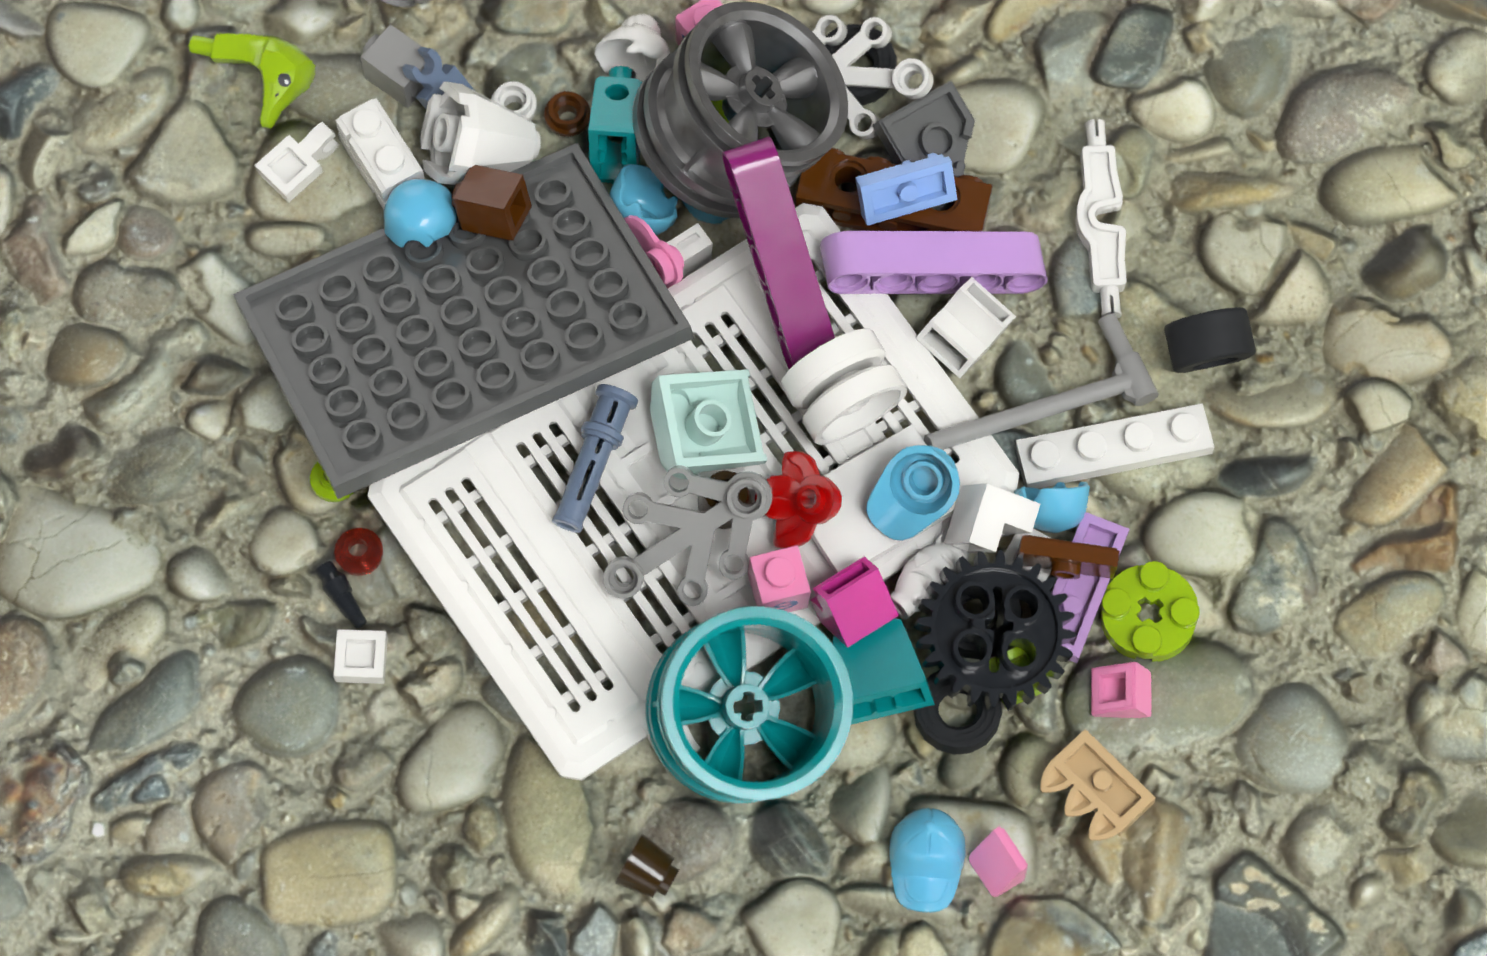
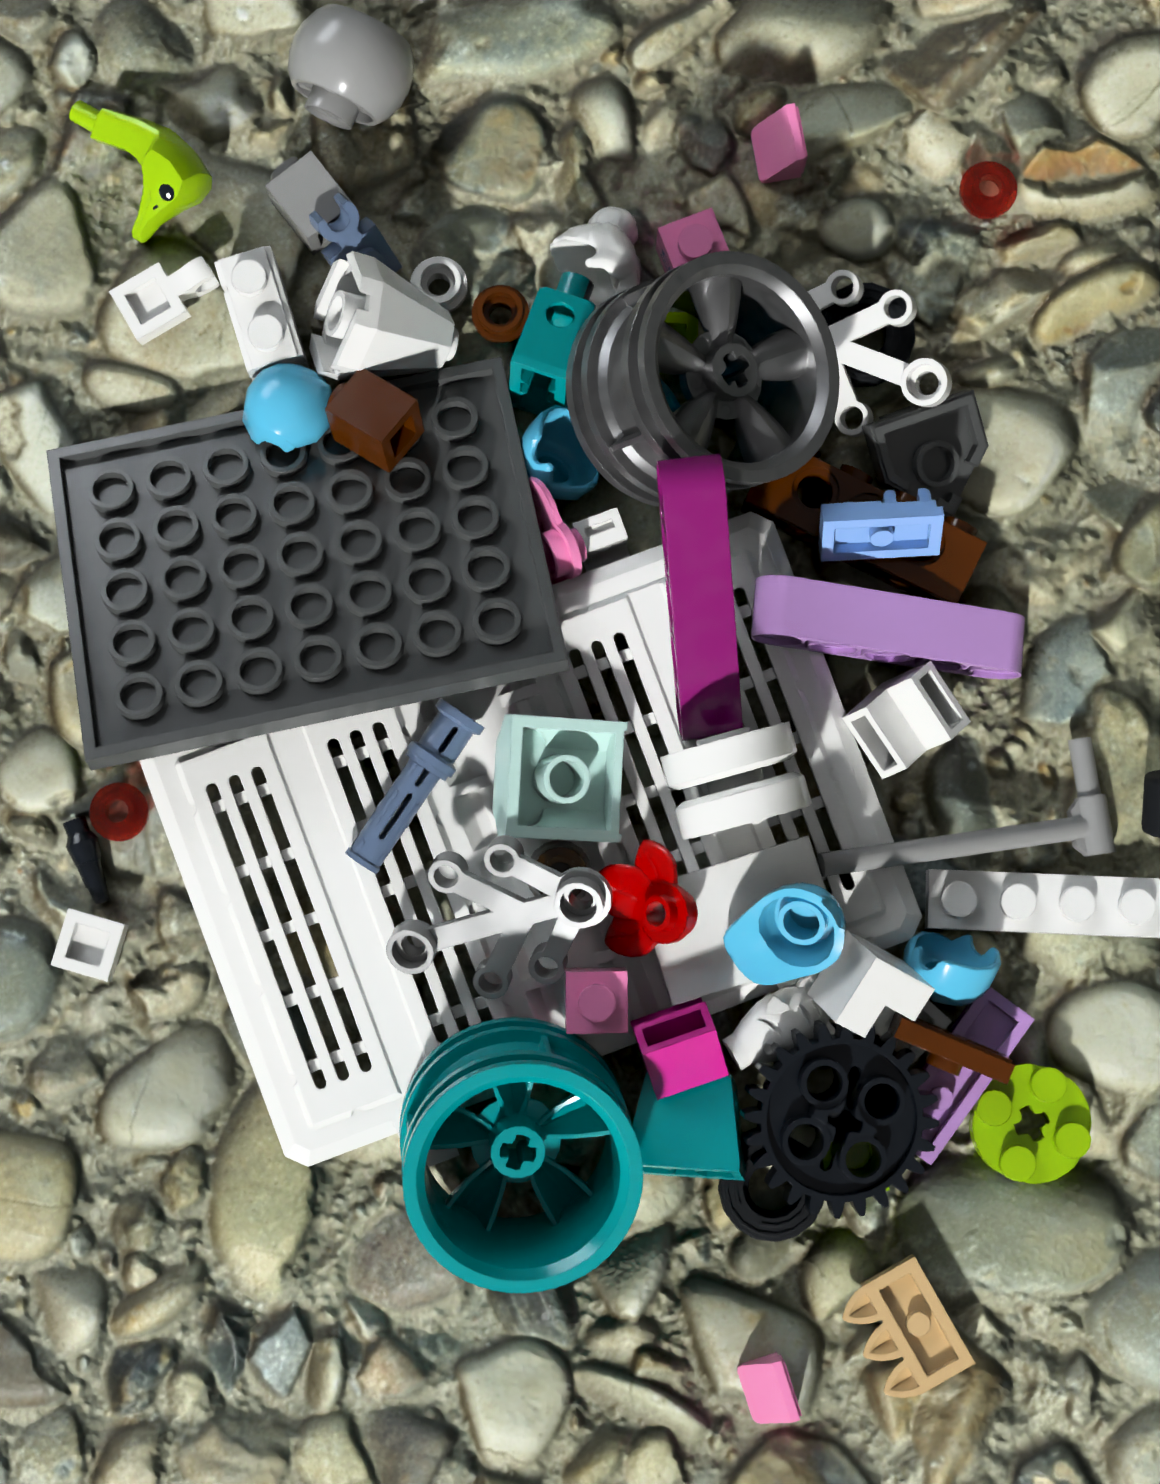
camera: 15 degrees right, 15 degrees up
dark brown hat [615,834,679,898] -> none
medium azure piece [889,808,966,913] -> none
white piece [1075,119,1127,318] -> none
bright pink slope [1091,661,1152,718] -> none

